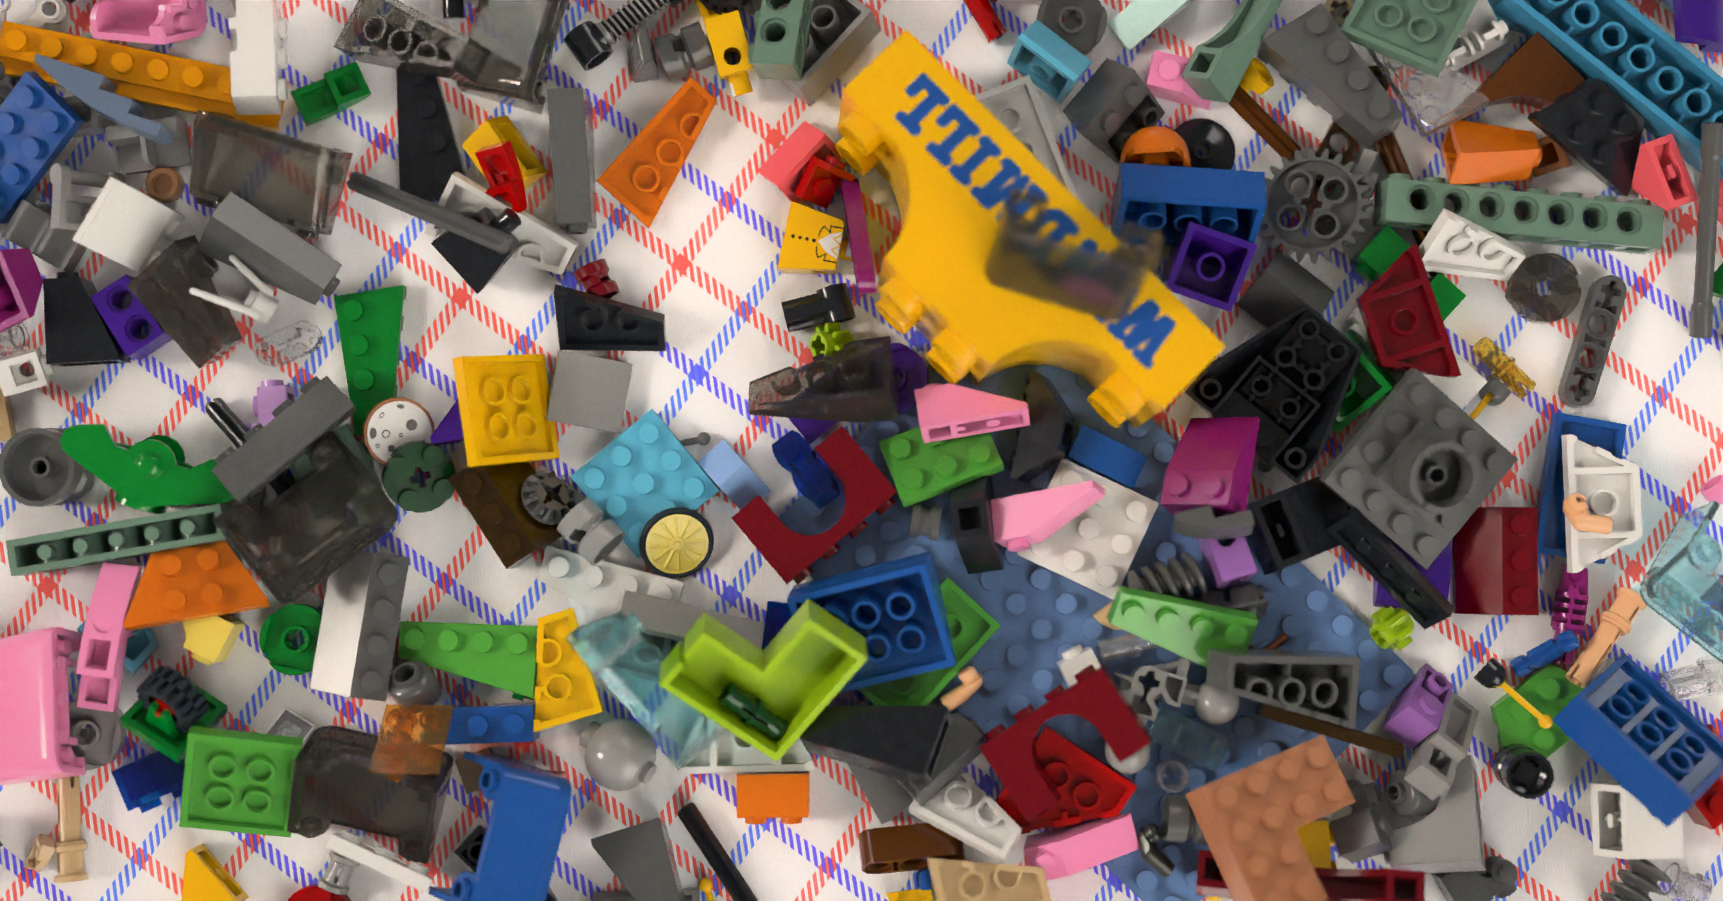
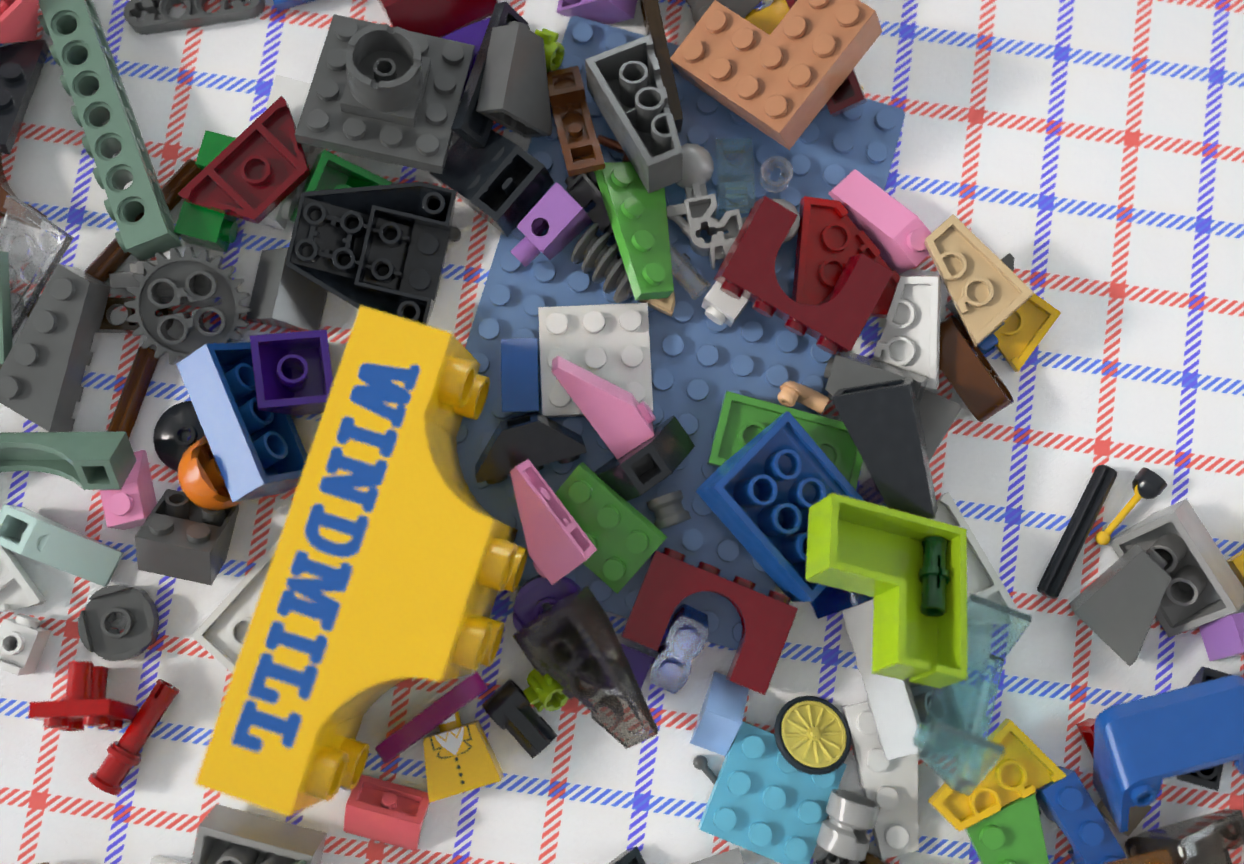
camera: 120 degrees left, 5 degrees down
light grey brick [579,719,657,791] -> none
orange brick [737,771,810,824] -> none
red bracket [794,155,855,209] -> none
clear smoke windscreen [984,188,1164,321] -> none
medium azure slope [1006,20,1092,105] -> none
pearl dark grey arm [1137,822,1175,877] -> none
magenta slope [1160,417,1260,518] -> none
dark grey wheel [1161,794,1208,845] -> none
dark grey slope [1173,505,1255,539] -> none
yellow tile [1239,58,1274,95] -> none
white wing [1418,209,1526,281] -> none
orange slope [1440,118,1542,185] -> none
dark grey hinge [1469,375,1512,420] -> none
clear yellow axle [1472,336,1537,399] -> none
clear smoke plate [1505,253,1581,324] -> none
dark orange slope [1532,136,1573,178] -> none
none -> dark grey slope [476,21,552,138]
none -> reddish brown slope [547,66,606,176]

